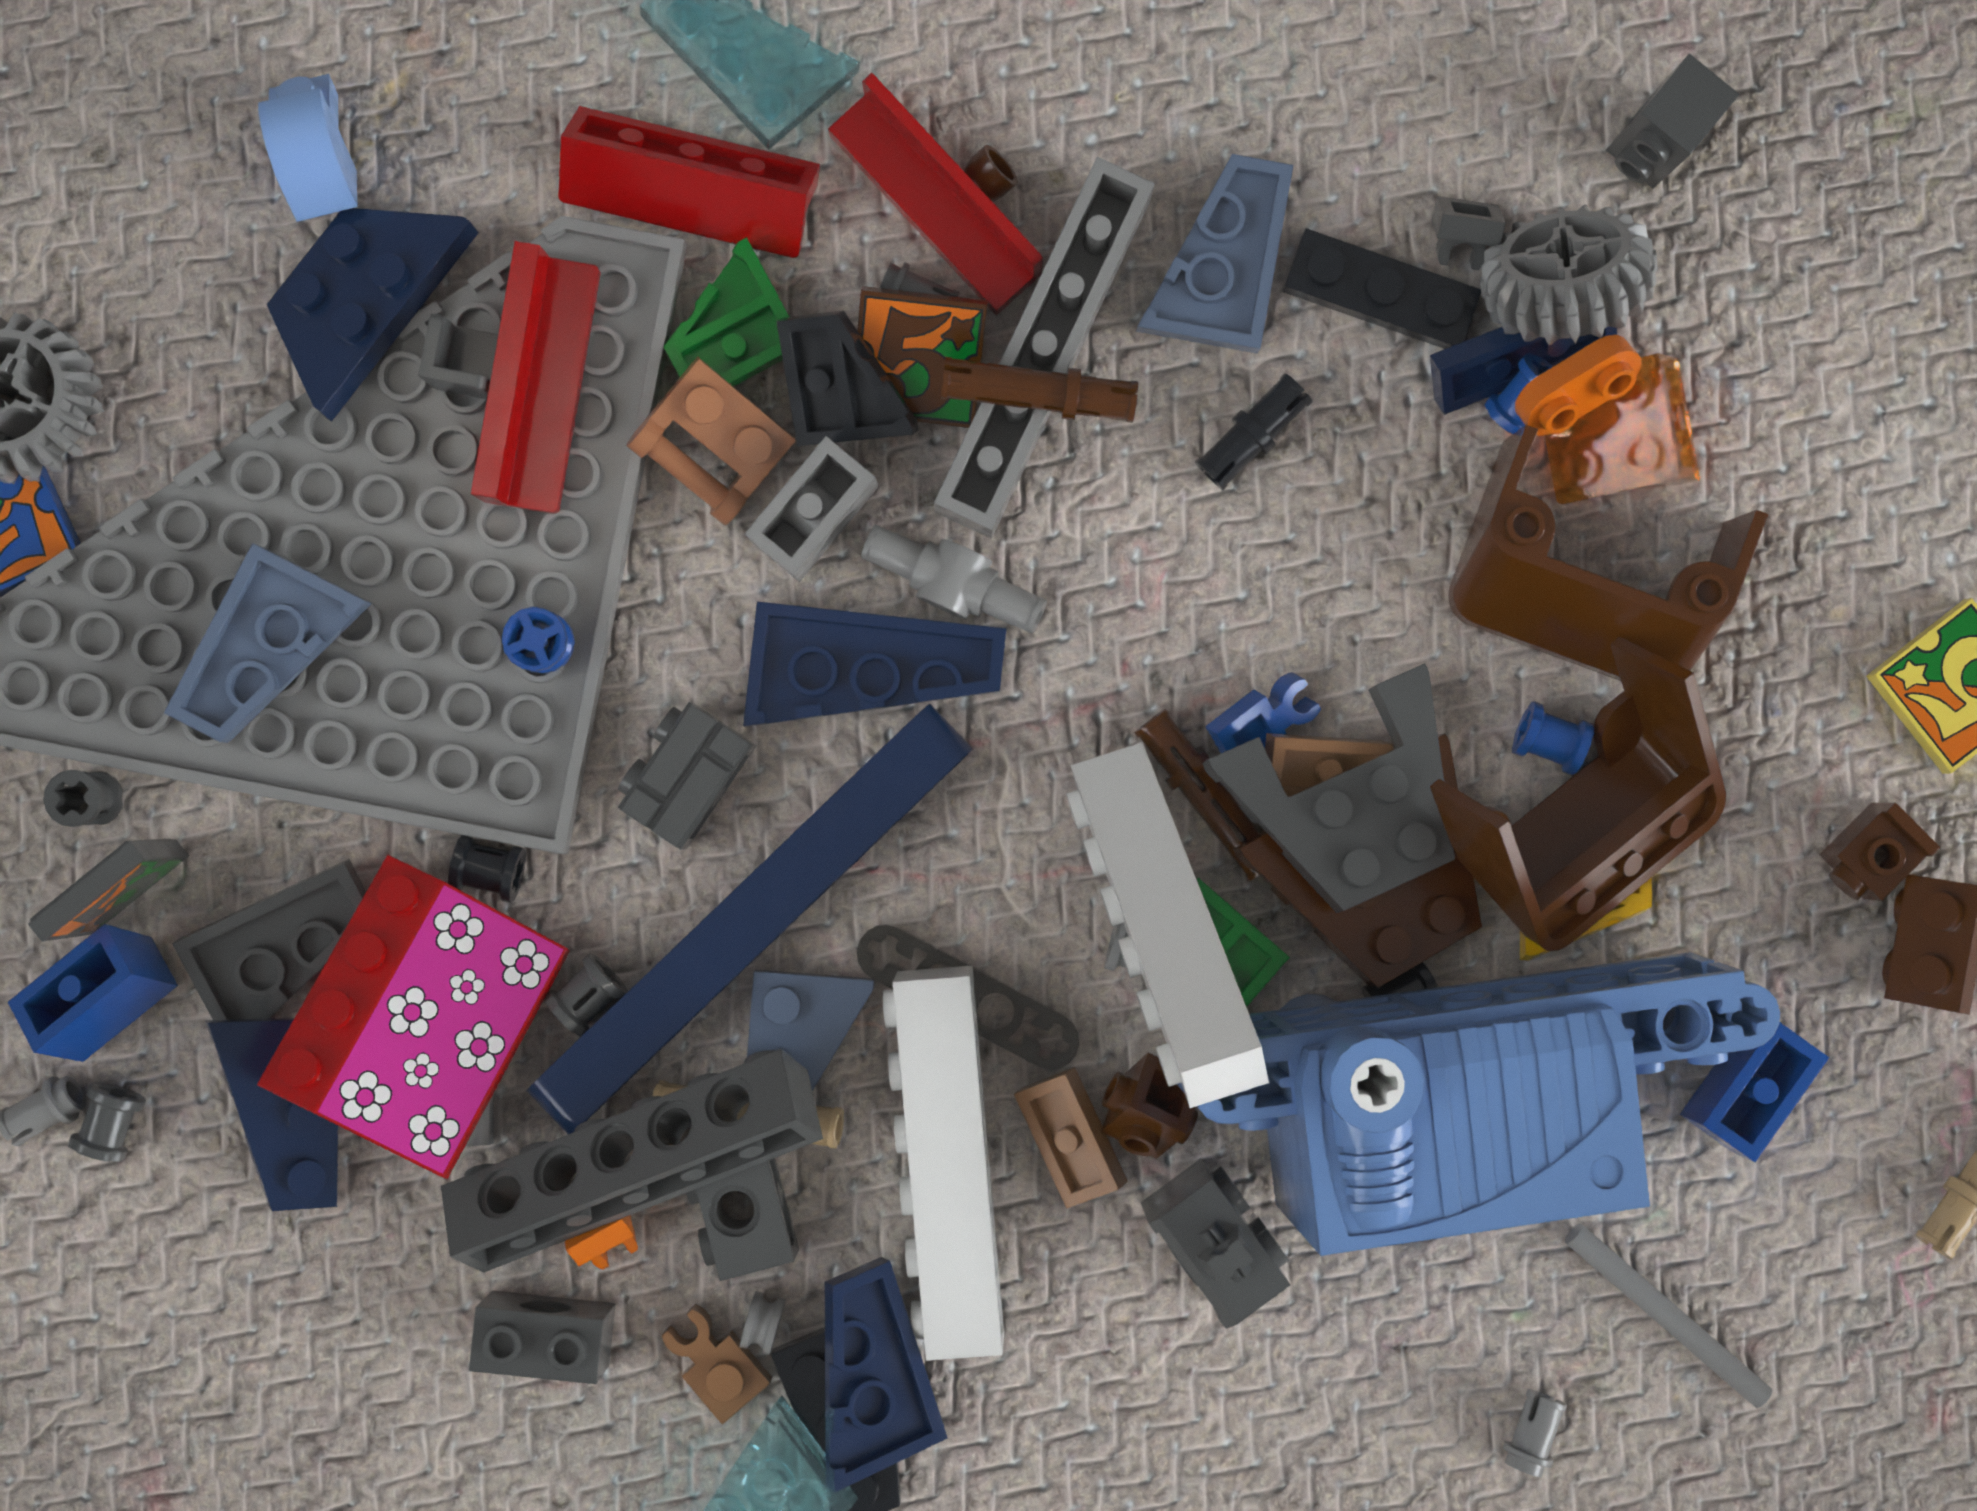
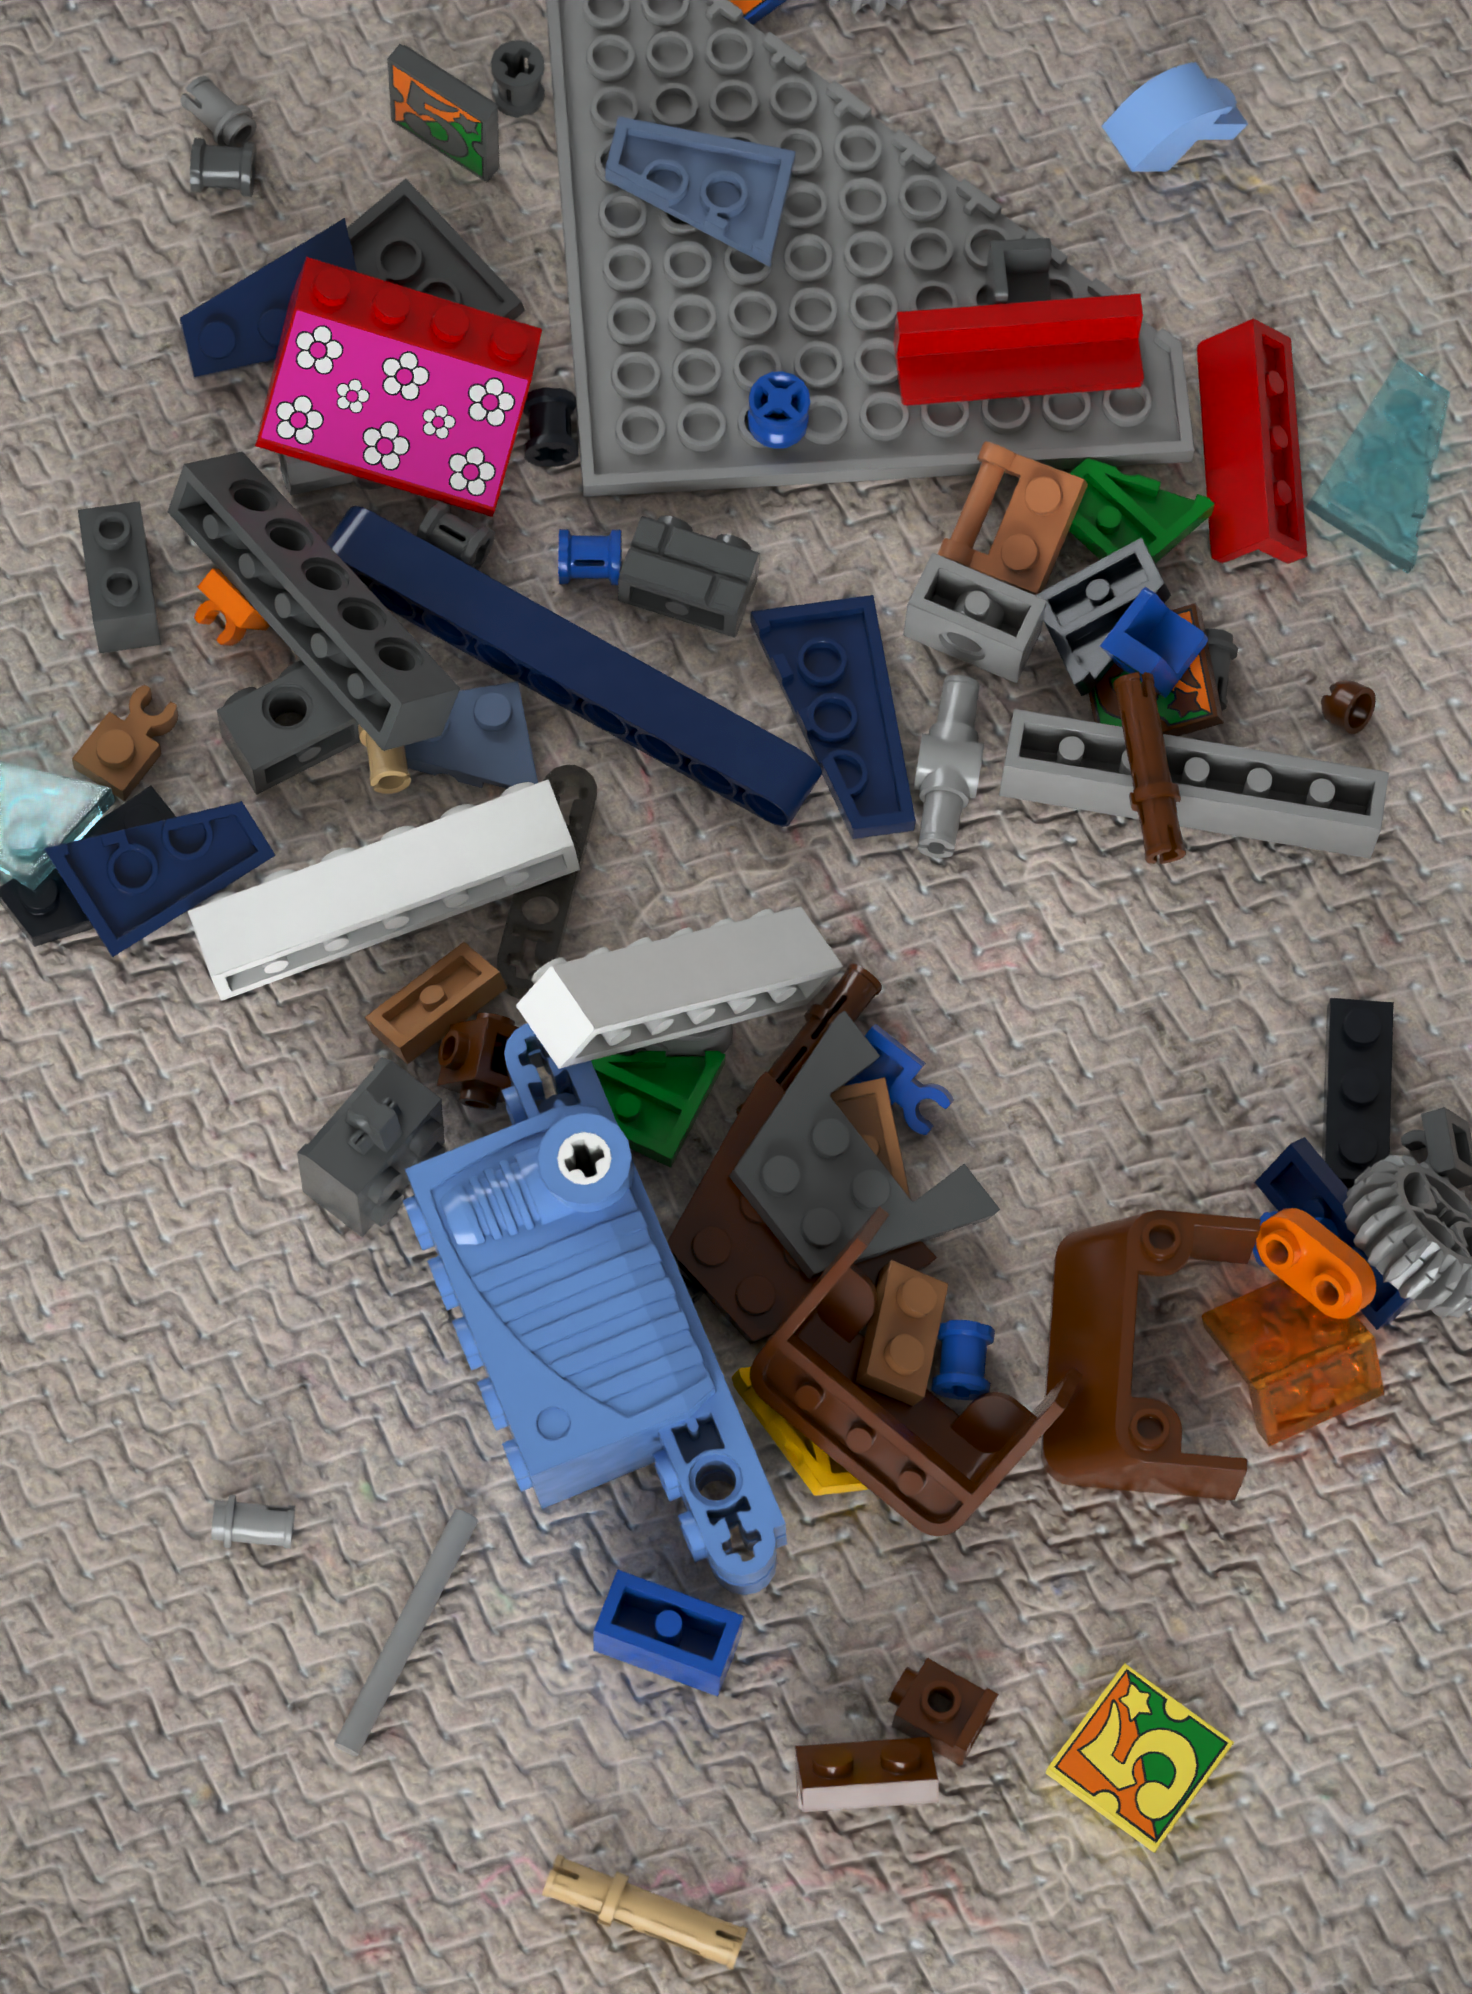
camera: 70 degrees right, 20 degrees down
blue brick [8,924,178,1062] -> none
dark blue wing [266,208,479,422] -> none
light grey bush [740,1291,786,1356] -> none
red panel [828,73,1043,316] -> none
sand blue wing [1136,154,1294,354] -> none
black pin [1195,373,1313,491] -> none
none -> blue bush [558,529,622,585]
none -> medium nougat plate [855,1260,949,1406]
none -> blue panel [1100,587,1208,698]

